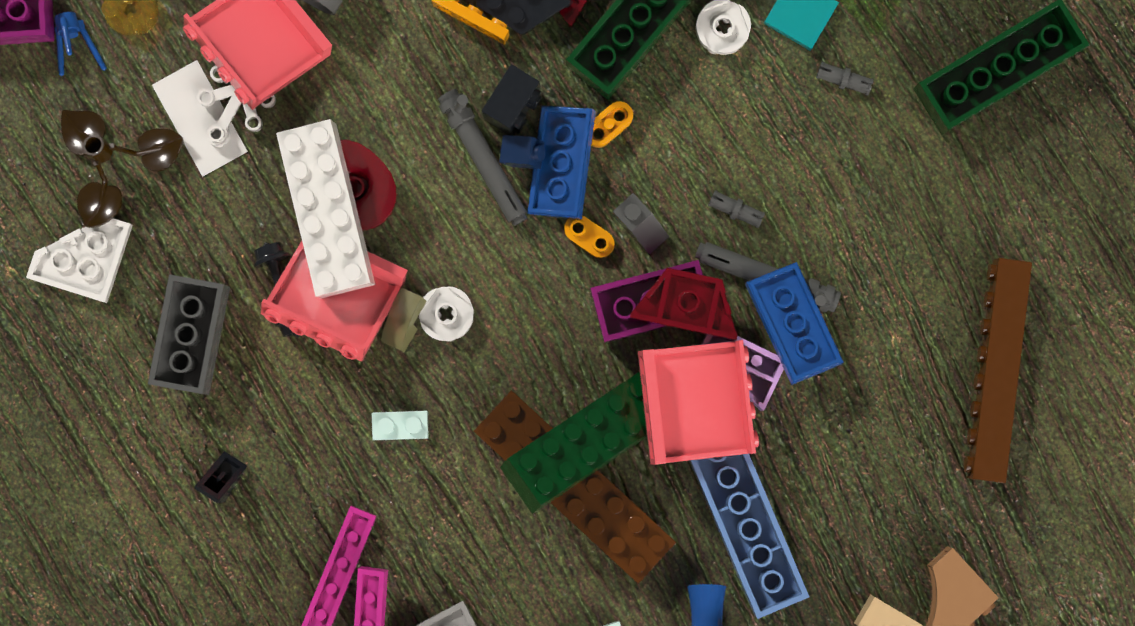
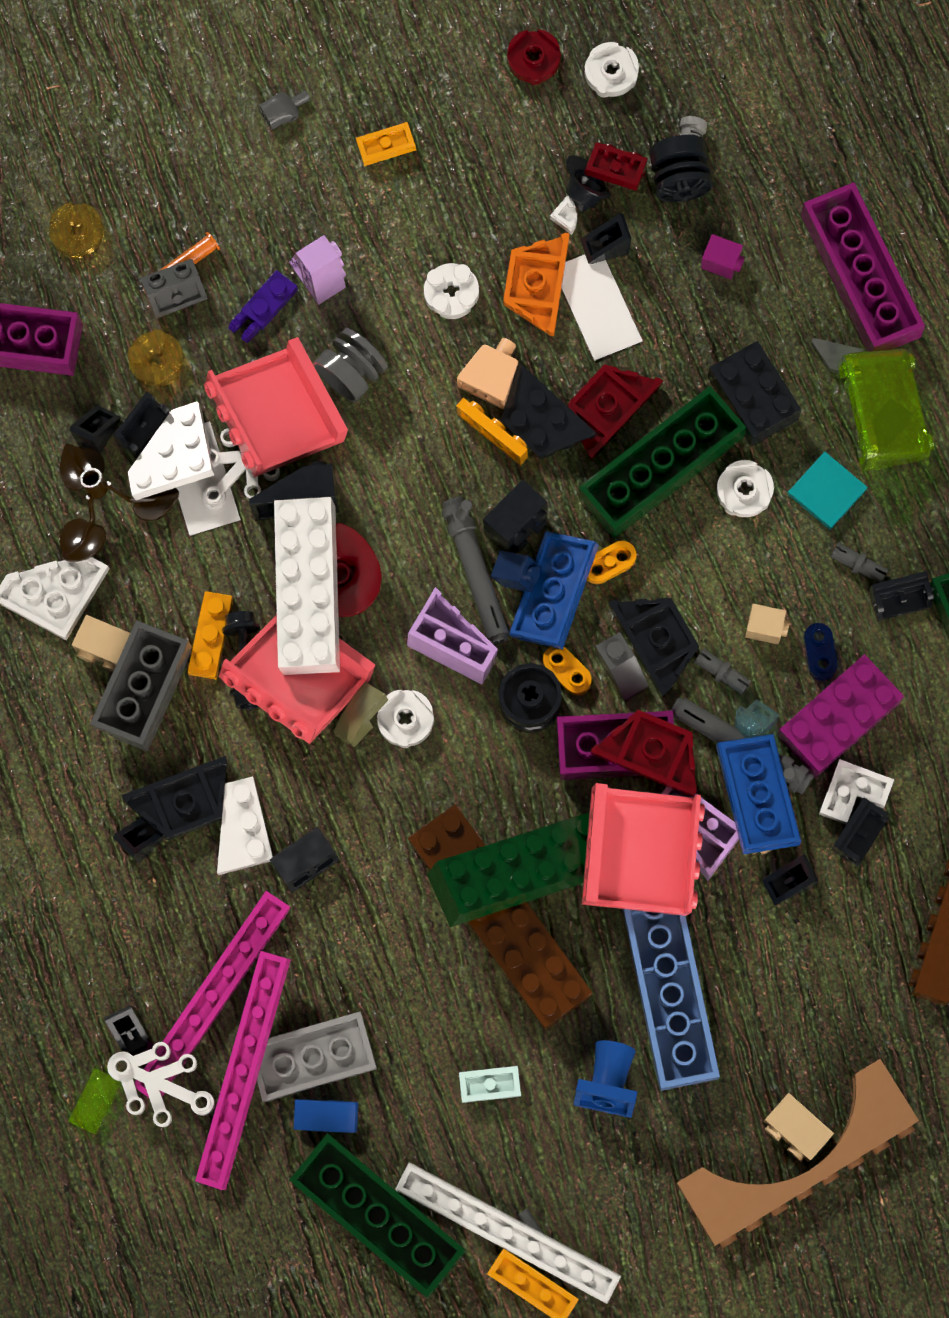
camera: 15 degrees right, 10 degrees down
blue plant [54,12,107,76] -> none
light aqua plate [372,411,429,440] -> none
none -> black slope [70,405,121,455]
none -> tan brick [72,615,130,672]
none -> black hinge [113,392,170,458]
none -> black wing [122,756,227,840]
none -> white plate [128,402,215,500]
none -> light orange plate [187,591,234,680]
none -> white wing [217,776,273,875]
none -> black slope [249,461,339,521]
none -> black hinge [269,827,340,893]
none -> lavender wedge [407,587,498,684]
none -> black wheel [499,663,562,733]
none -> black wing [608,598,699,698]
none -> clear light blue bracket [734,700,779,737]
none -> tan brick [745,604,790,645]
none -> black slope [762,854,819,906]
none -> magenta brick [777,654,904,778]
none -> clear blue plate [803,623,837,681]
none -> white plate [819,759,894,824]
none -> black hinge [831,797,889,867]
none -> black hinge [868,571,934,621]

